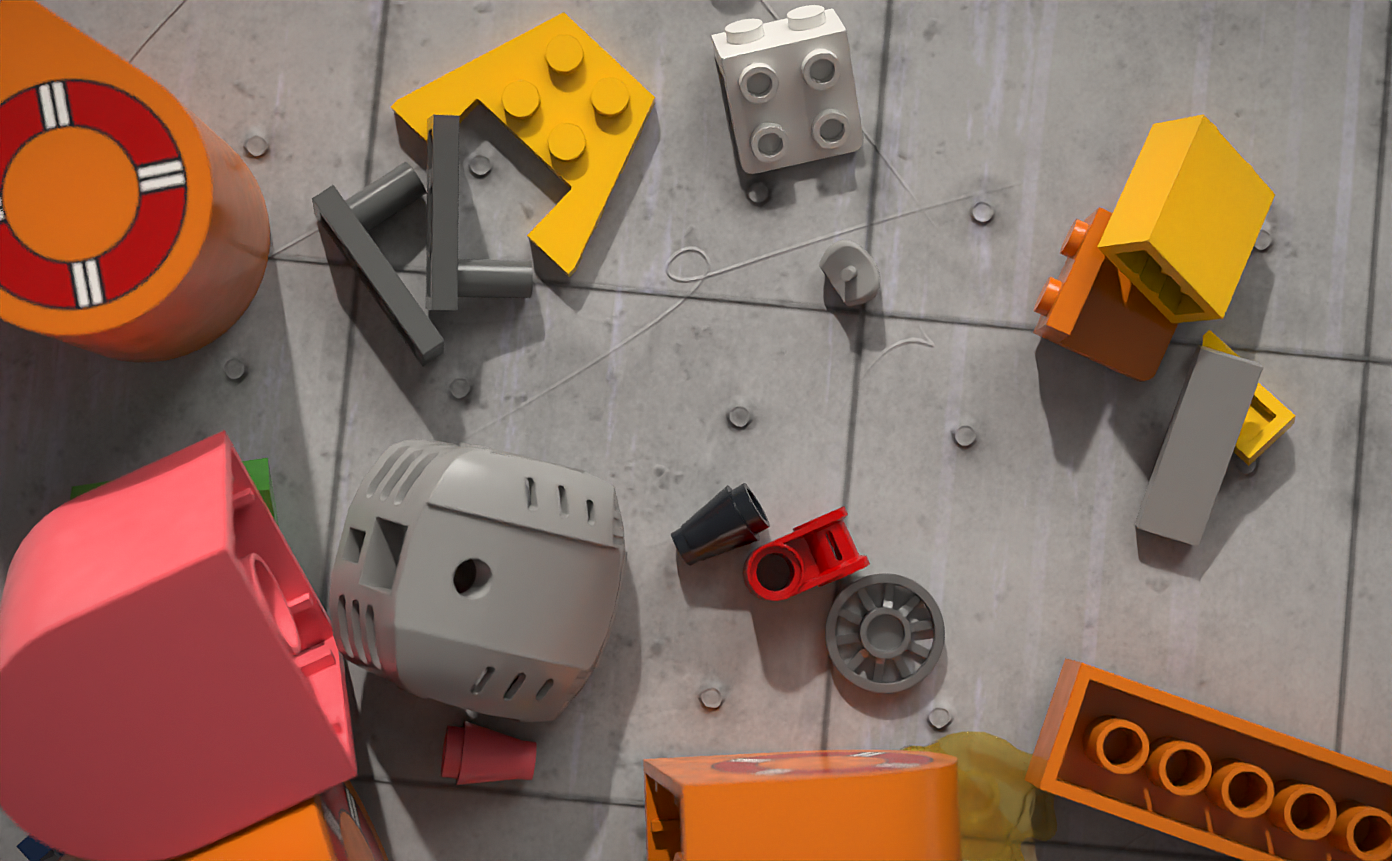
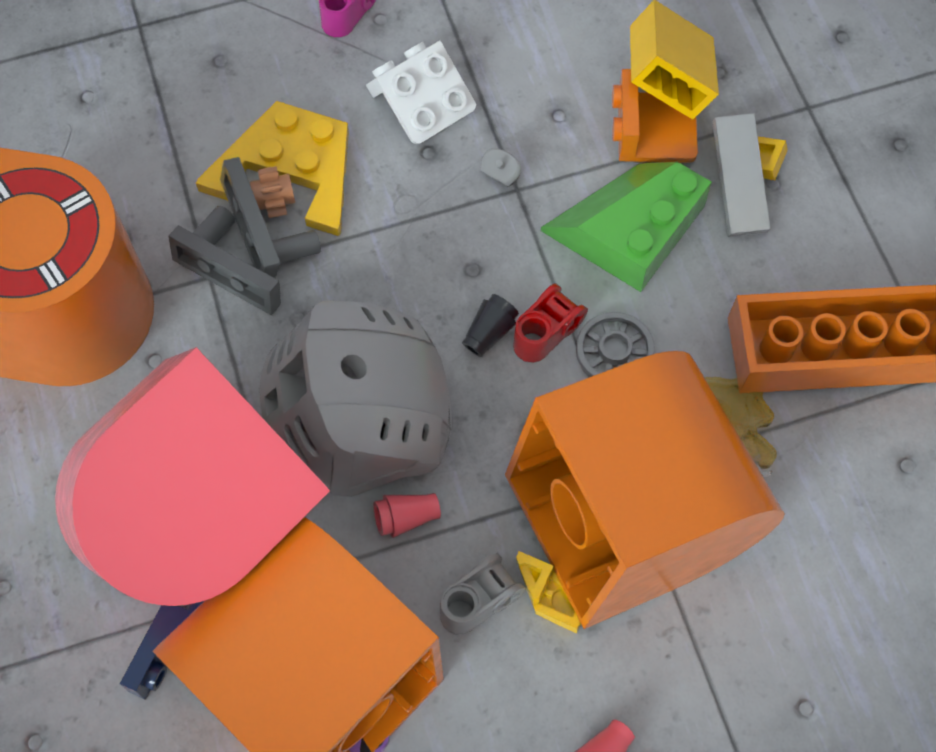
camera: 20 degrees left, 20 degrees down
none -> nougat gear [250,166,295,218]
none -> bright green wedge [541,162,712,292]

